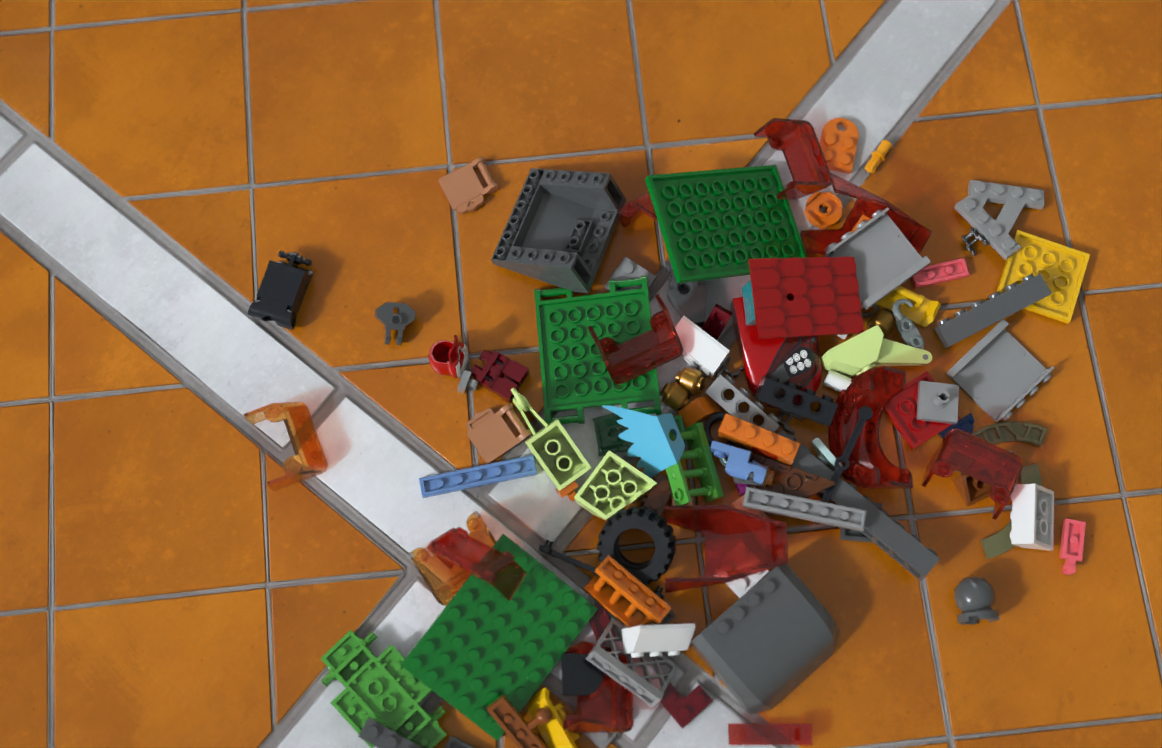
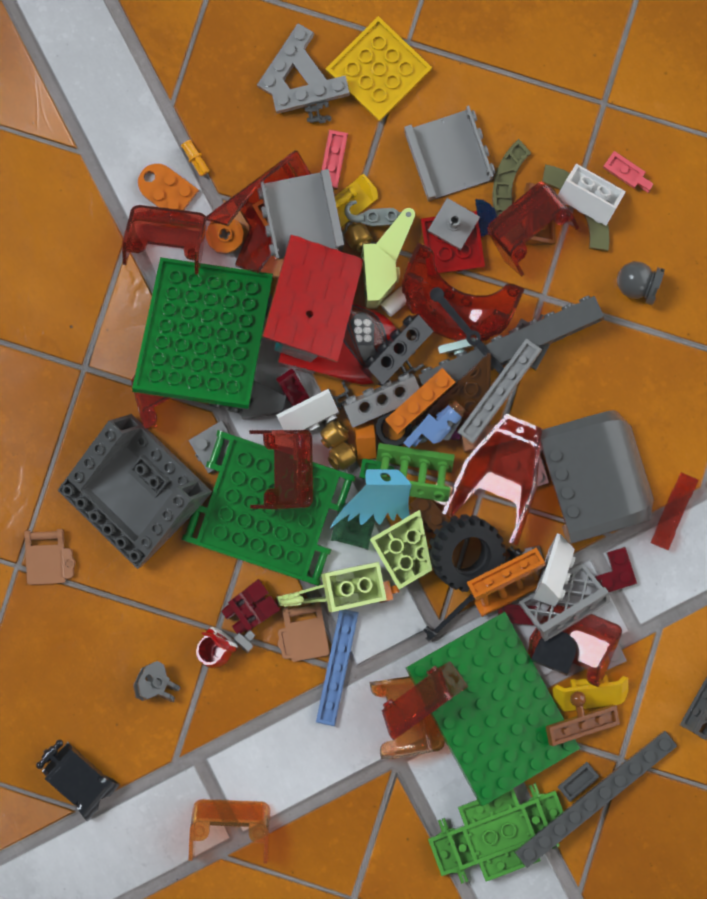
camera: 65 degrees left, 10 degrees up
dark grey brick [934,273,1051,349] -> none

